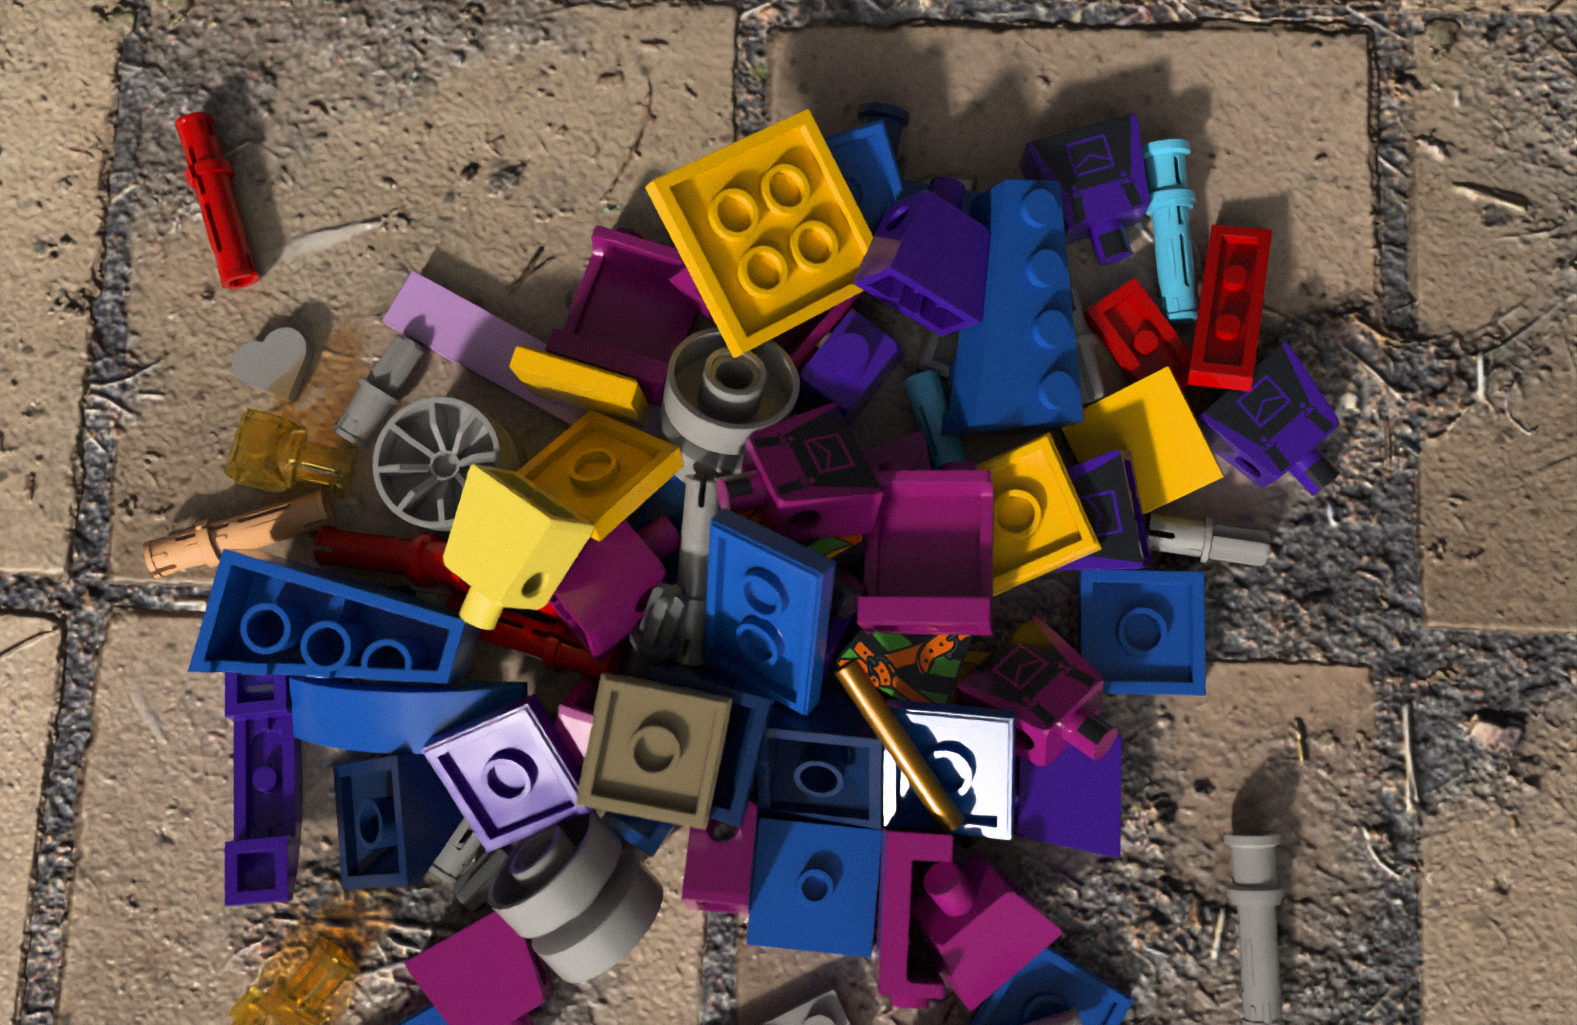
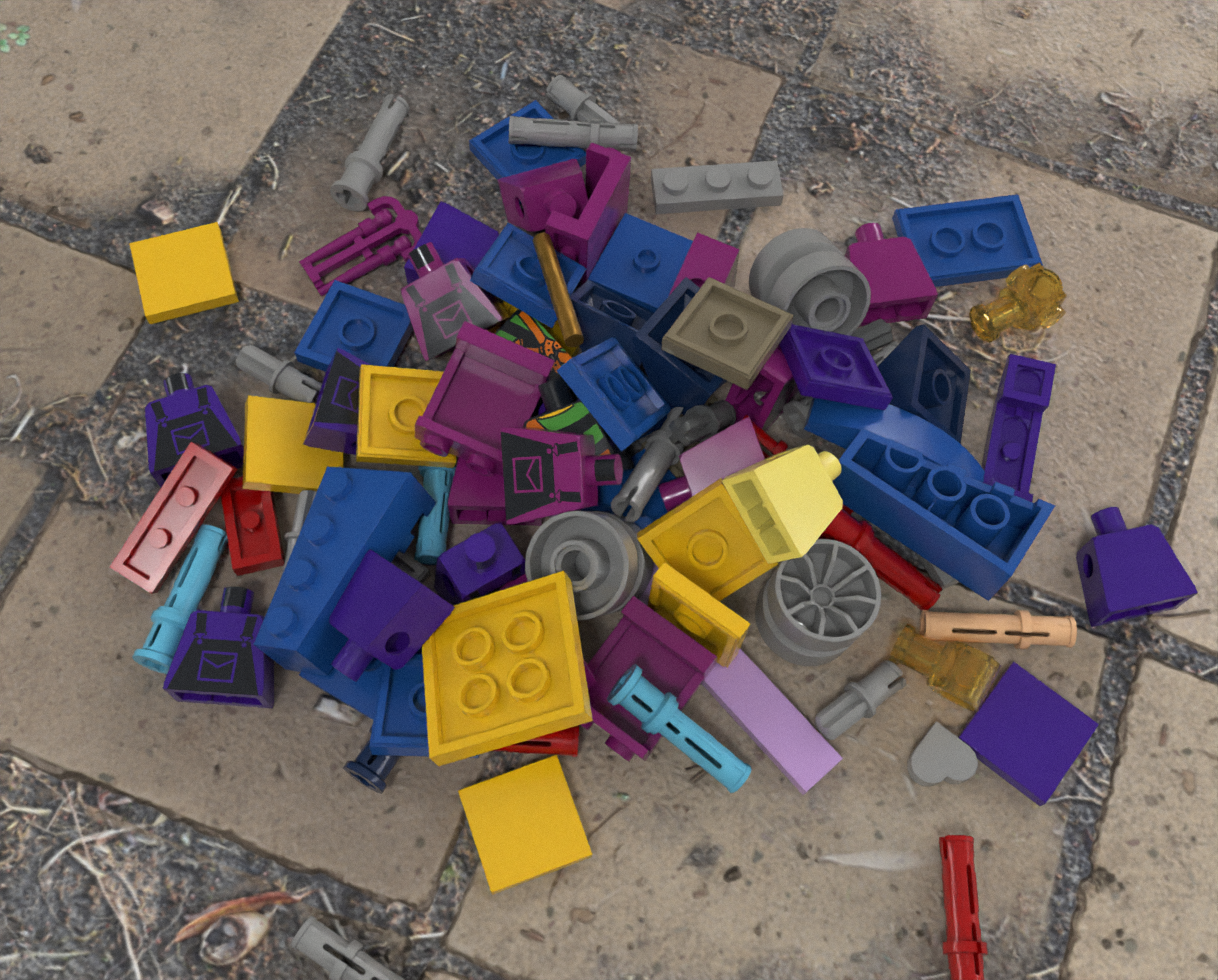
camera: 170 degrees left, 15 degrees down
none -> yellow tile [129,222,239,324]
none -> magenta piece [299,196,422,296]
none -> yellow tile [458,754,593,895]
none -> medium azure pin [607,664,752,793]
none -> dark purple tile [958,661,1099,806]
none -> dark purple torso [1076,507,1198,627]

